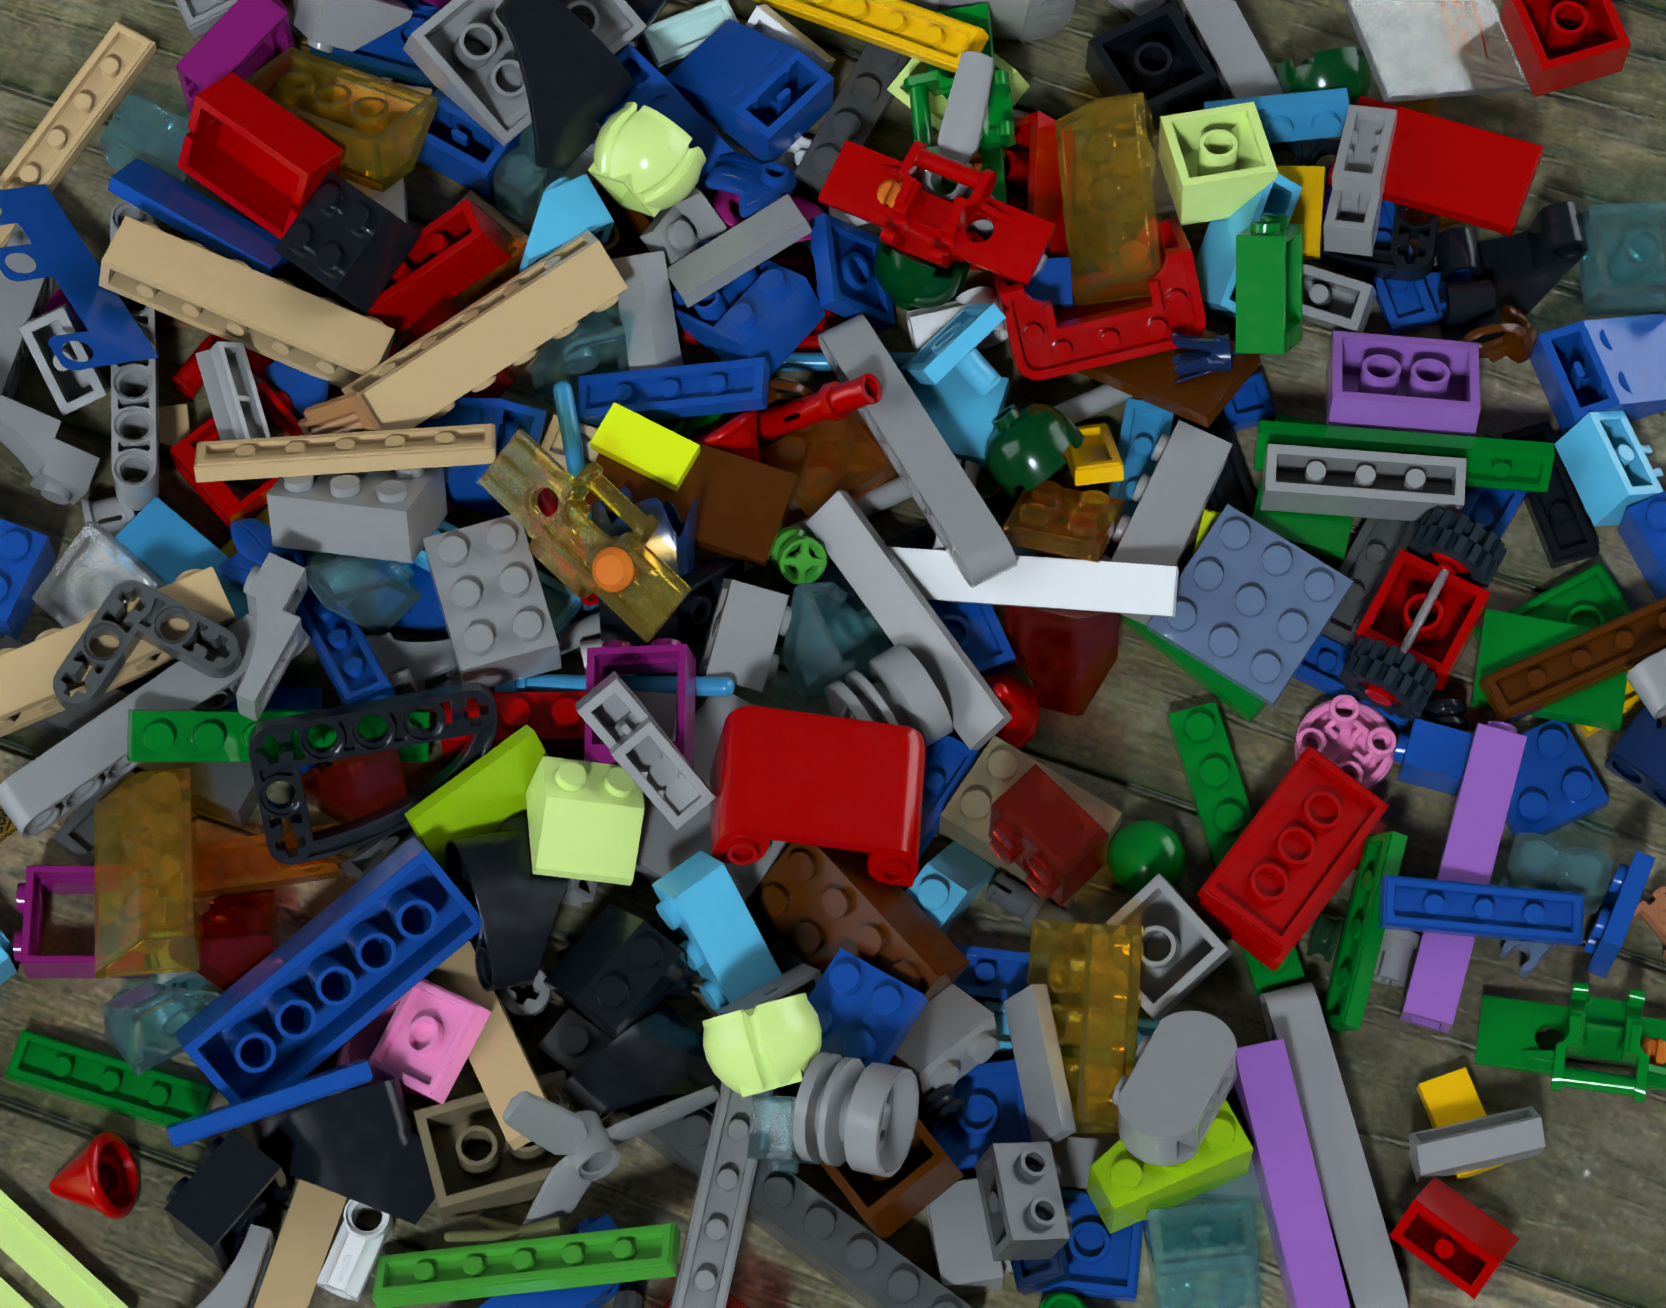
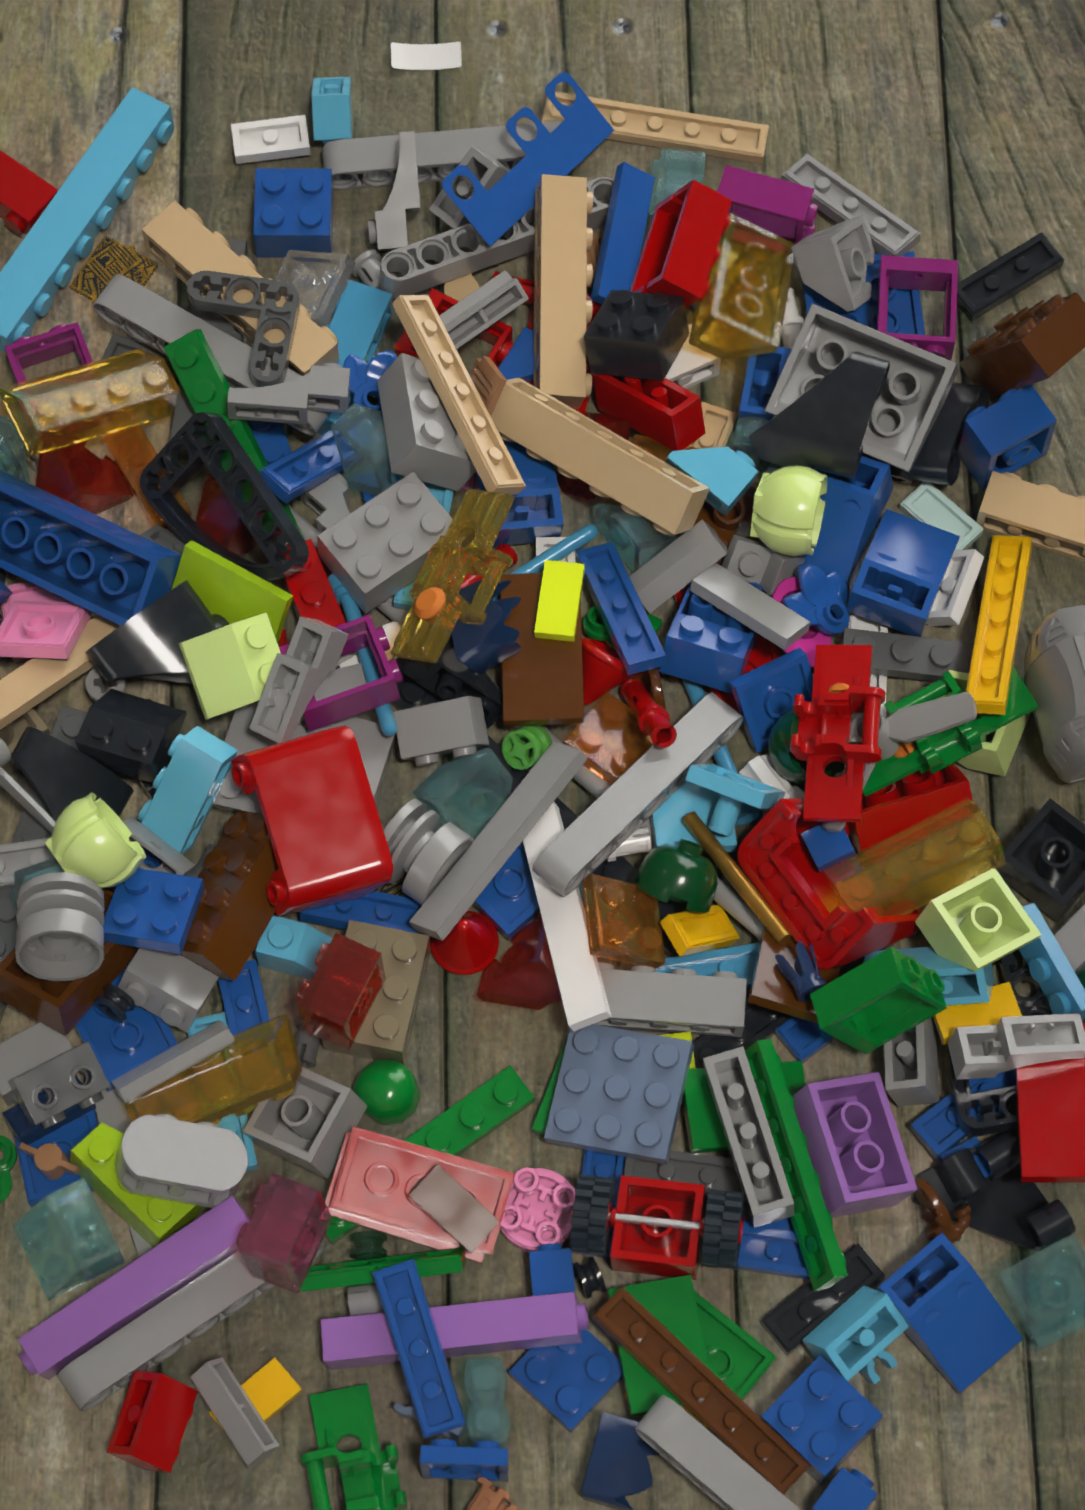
camera: 70 degrees right, 0 degrees up
none -> medium nougat piece [19,1142,80,1180]
none -> clear pink brick [236,1173,333,1294]
none -> tile [408,1164,500,1254]
none -> pearl gold bar [682,811,792,945]

